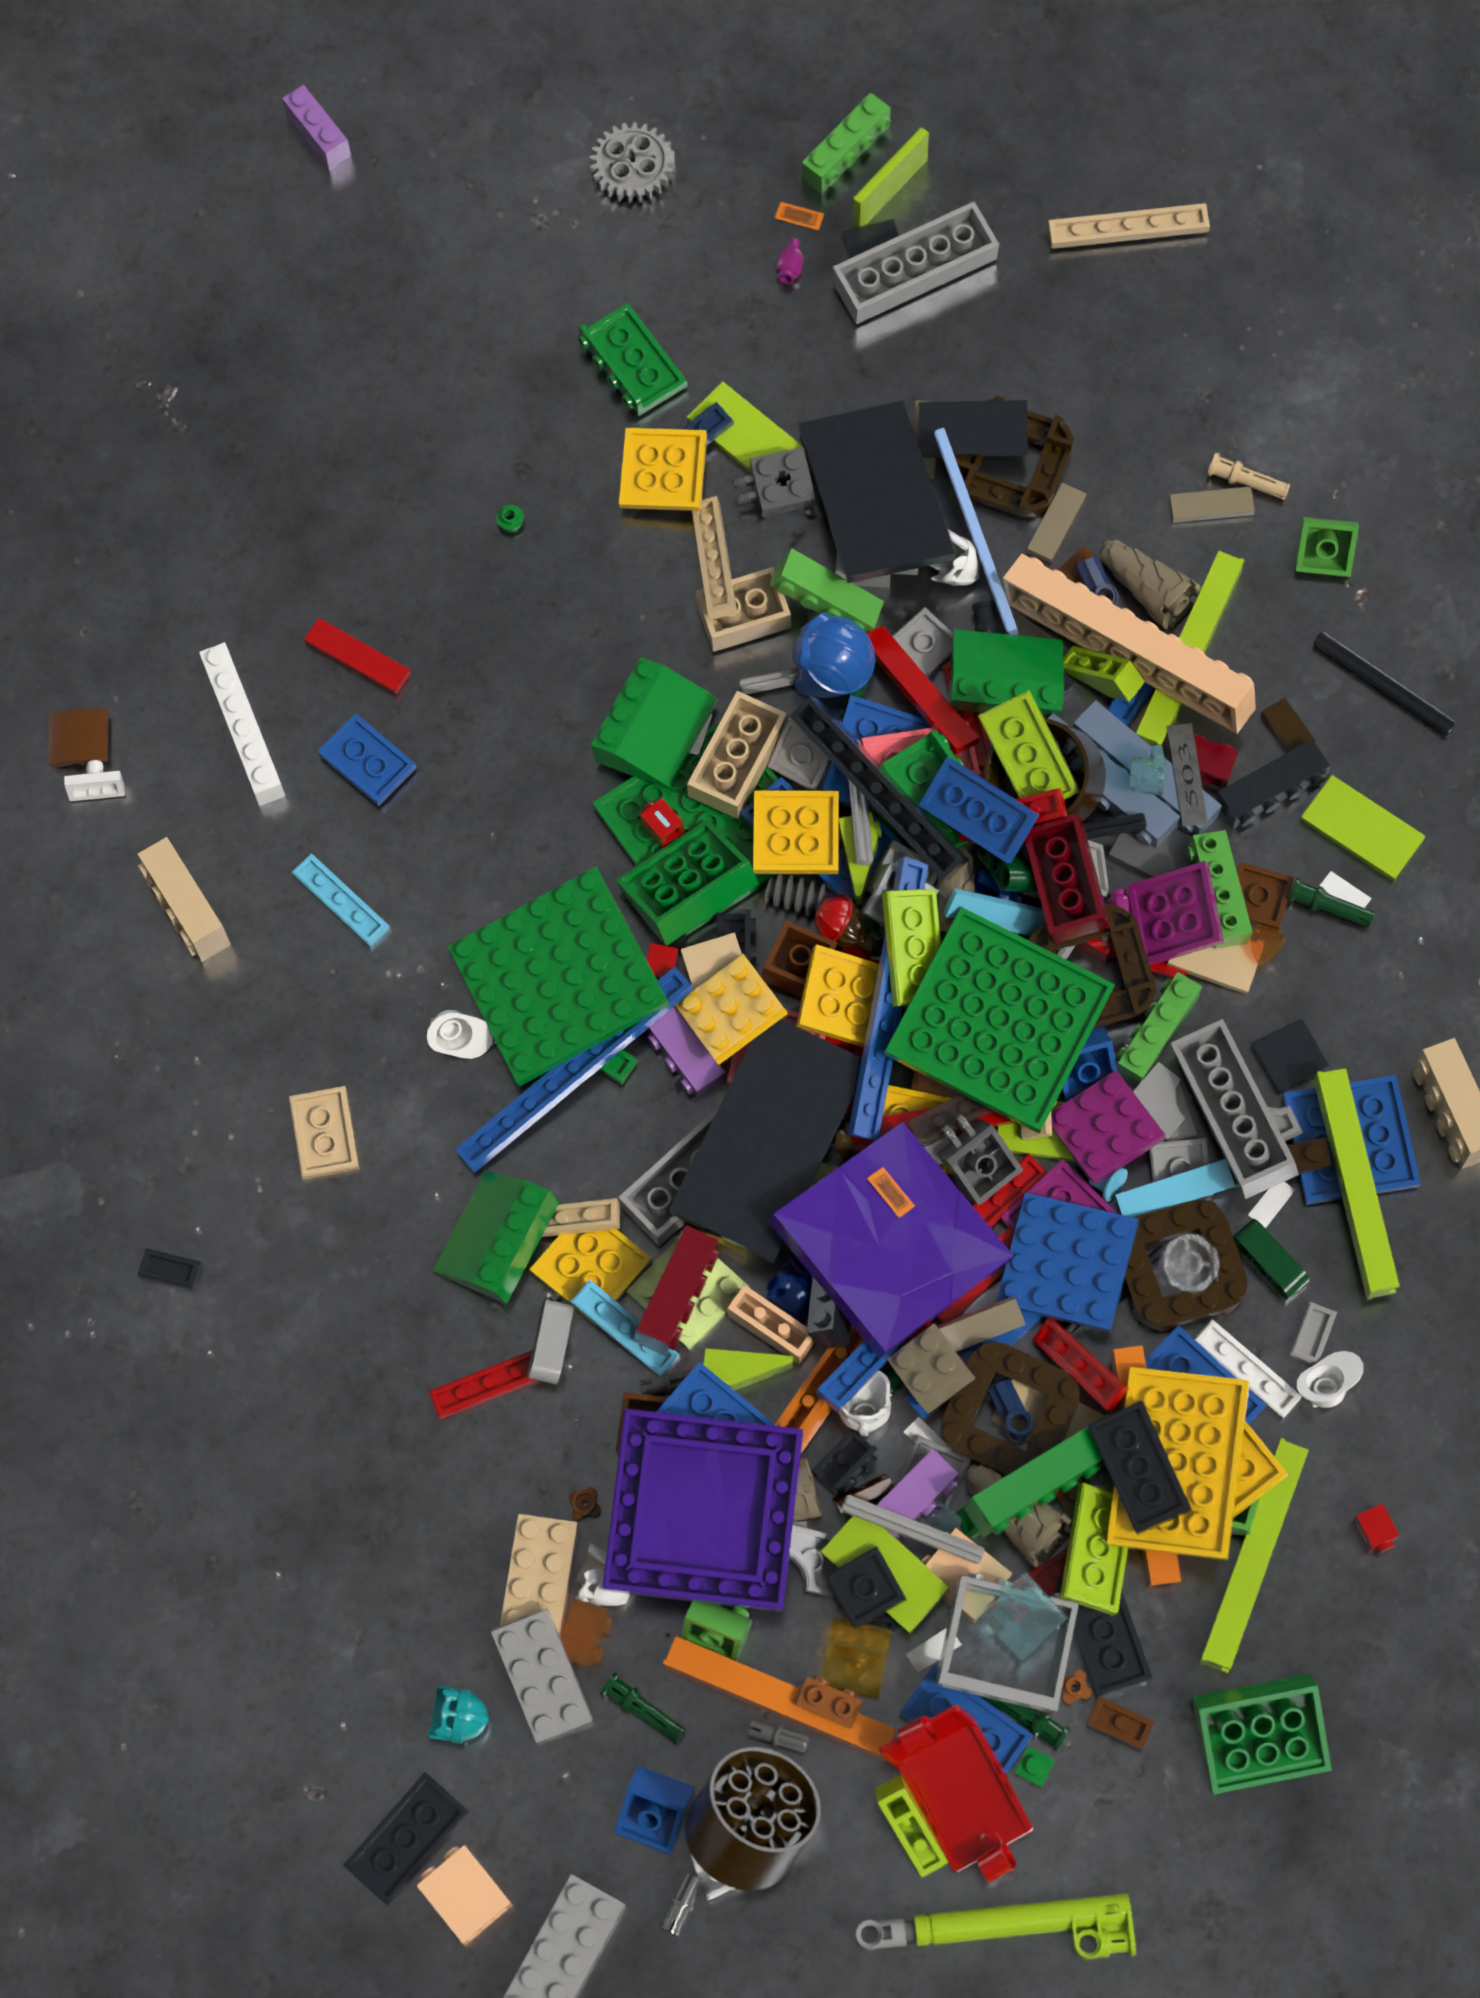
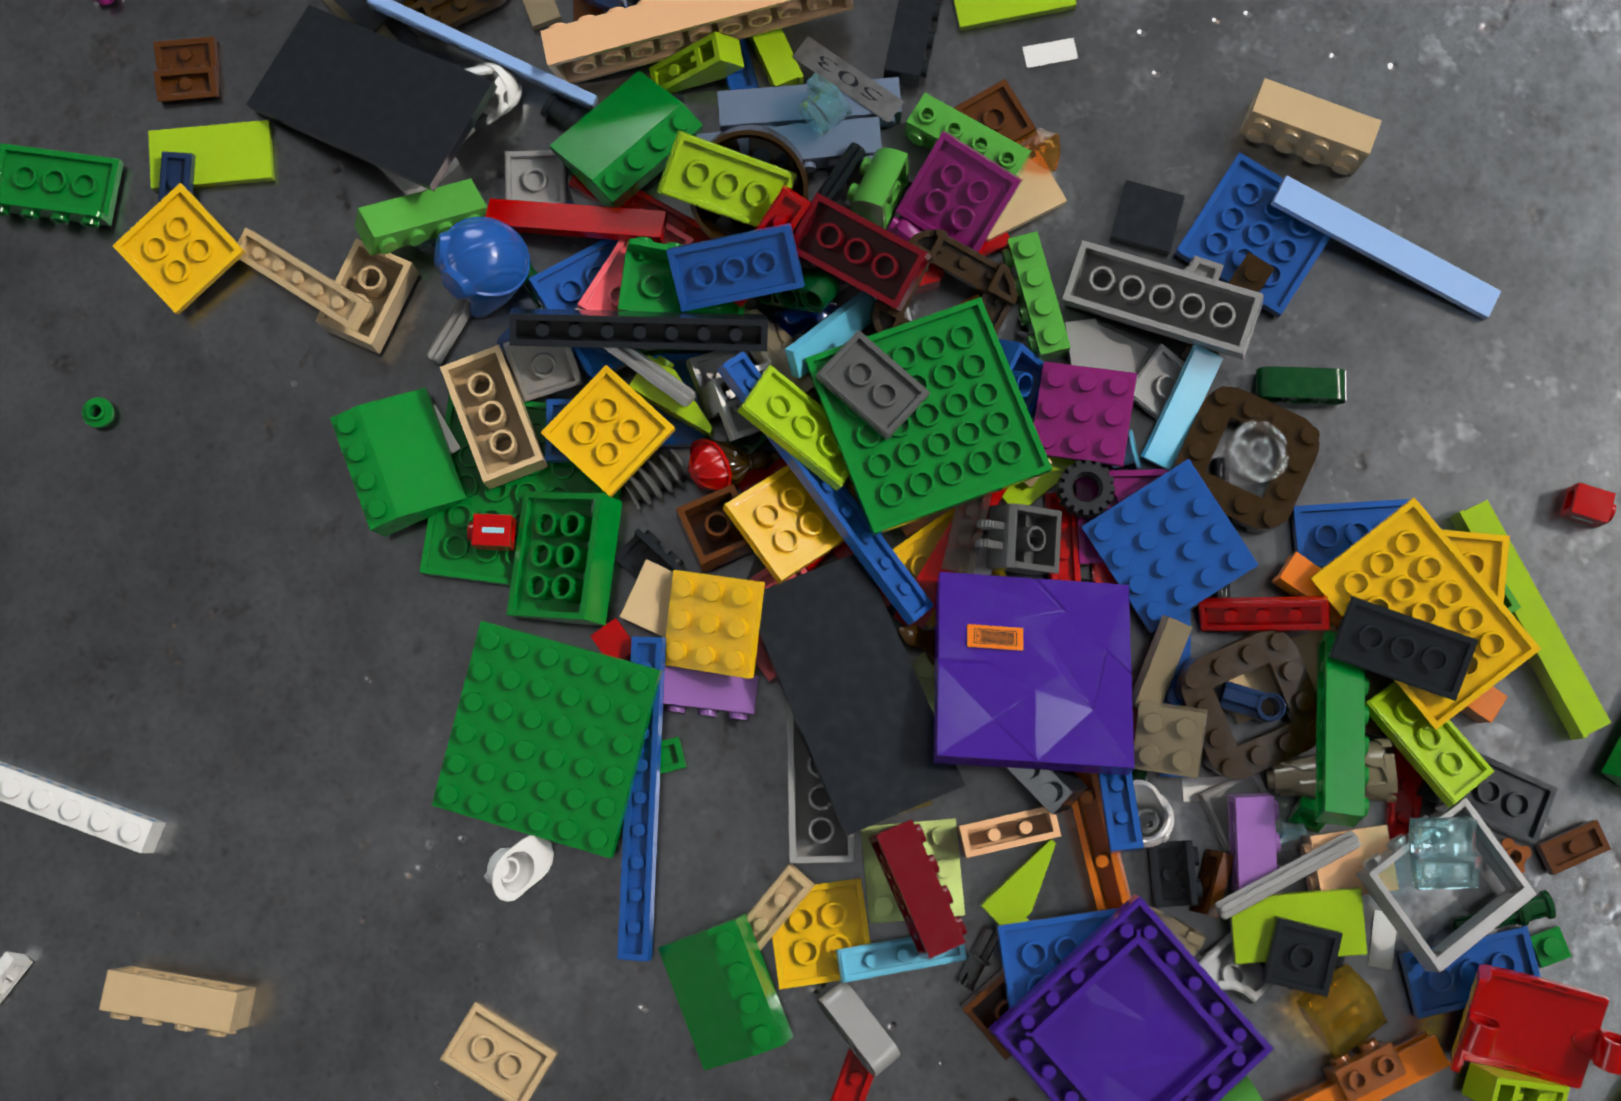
camera: 50 degrees left, 10 degrees up
medium azure tile [291,853,390,948] -> none
red tile [304,618,411,695] -> none
blue plate [317,713,417,806] -> none
dark grey hinge [732,447,815,517] -> none
clear blue helmet [765,1253,813,1318] -> none
dark red brick [1194,734,1239,789] -> none
white tile [1194,1319,1302,1420] -> none
white sticker [1248,1182,1295,1228] -> none
dark green pin [1288,877,1375,928] -> none
light grey tile [1289,1302,1337,1366] -> none
white piece [1297,1351,1363,1408] -> none
lime tile [1314,1068,1399,1300] -> none
none -> reddish brown slope [153,36,220,102]
none -> dark grey tile [815,330,930,441]
none -> bright green brick [847,148,909,230]
none -> black tyre [1056,460,1115,519]
none -> light blue tile [1270,176,1501,320]

